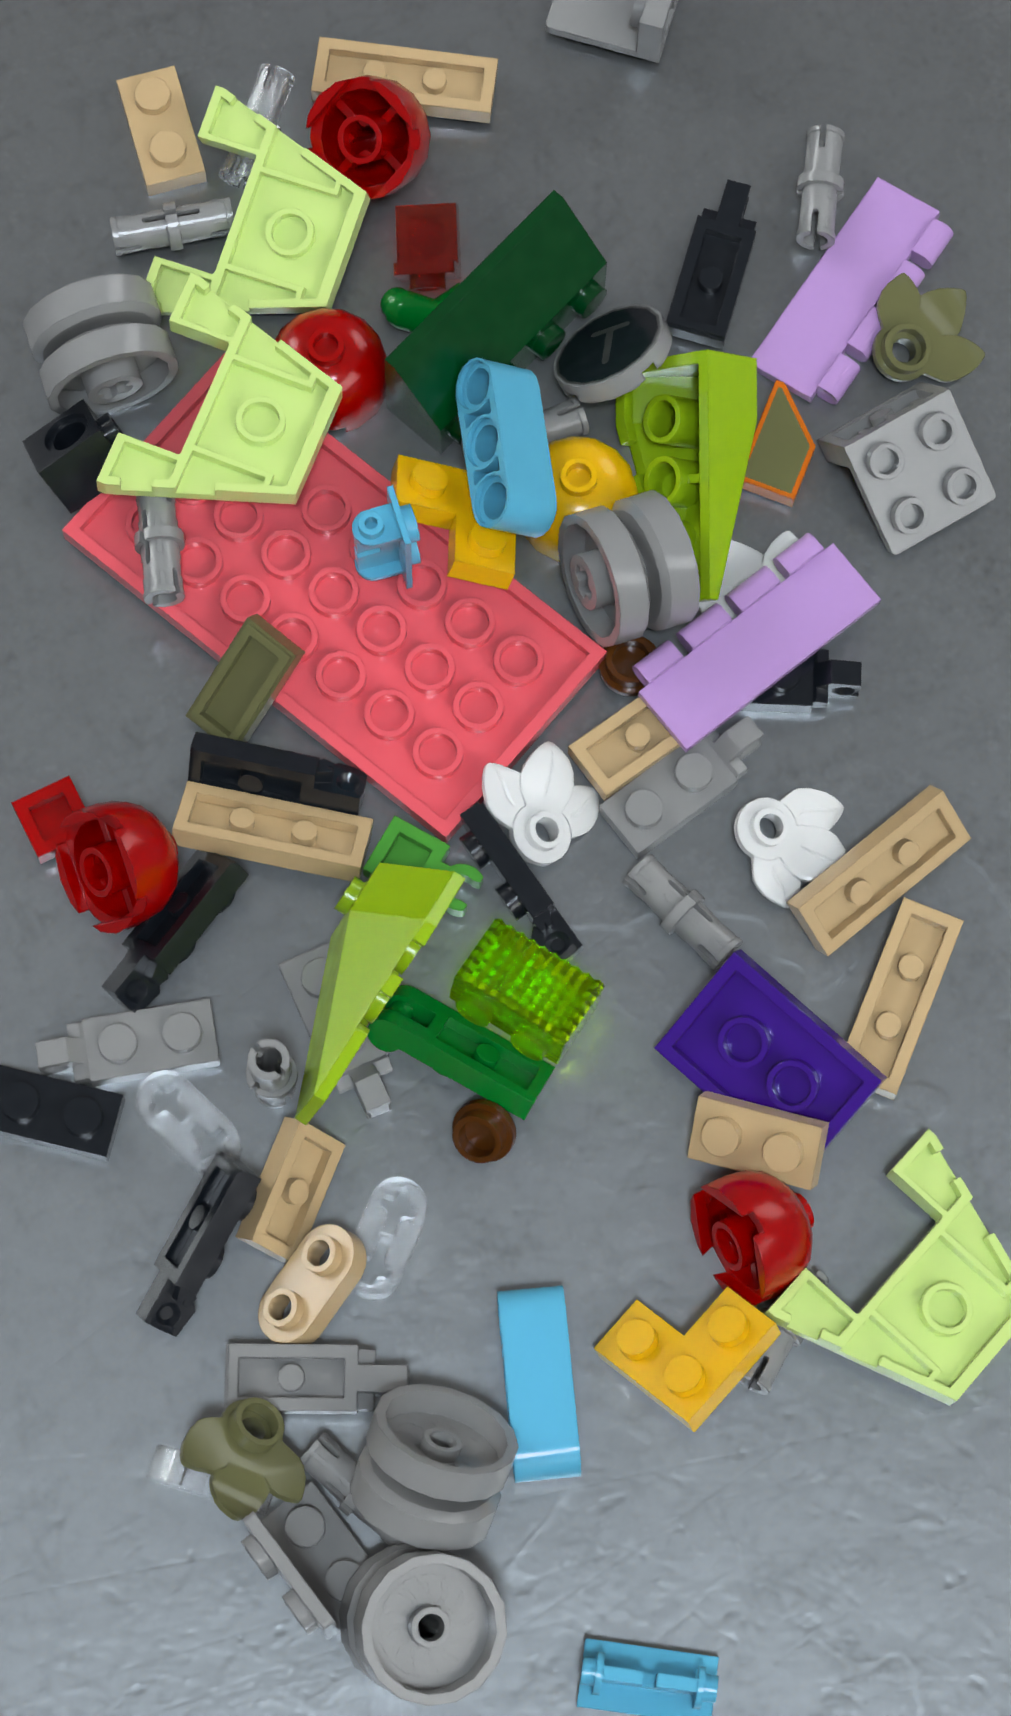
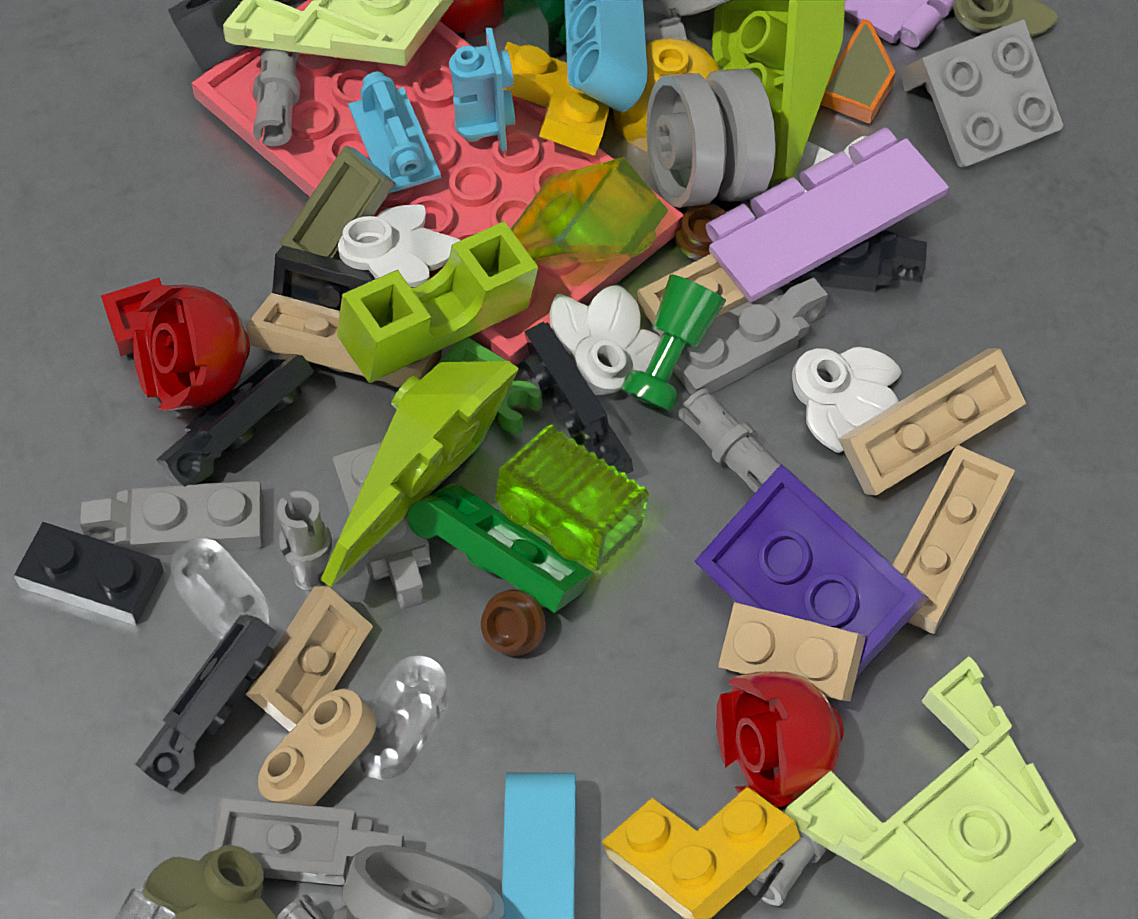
camera: 10 degrees right, 15 degrees down
none -> lime arch [337,221,539,383]
none -> white plate [338,205,460,287]
none -> medium azure hinge [348,72,441,193]
none -> clear neon green slope [511,157,669,265]
none -> green piece [620,274,726,413]

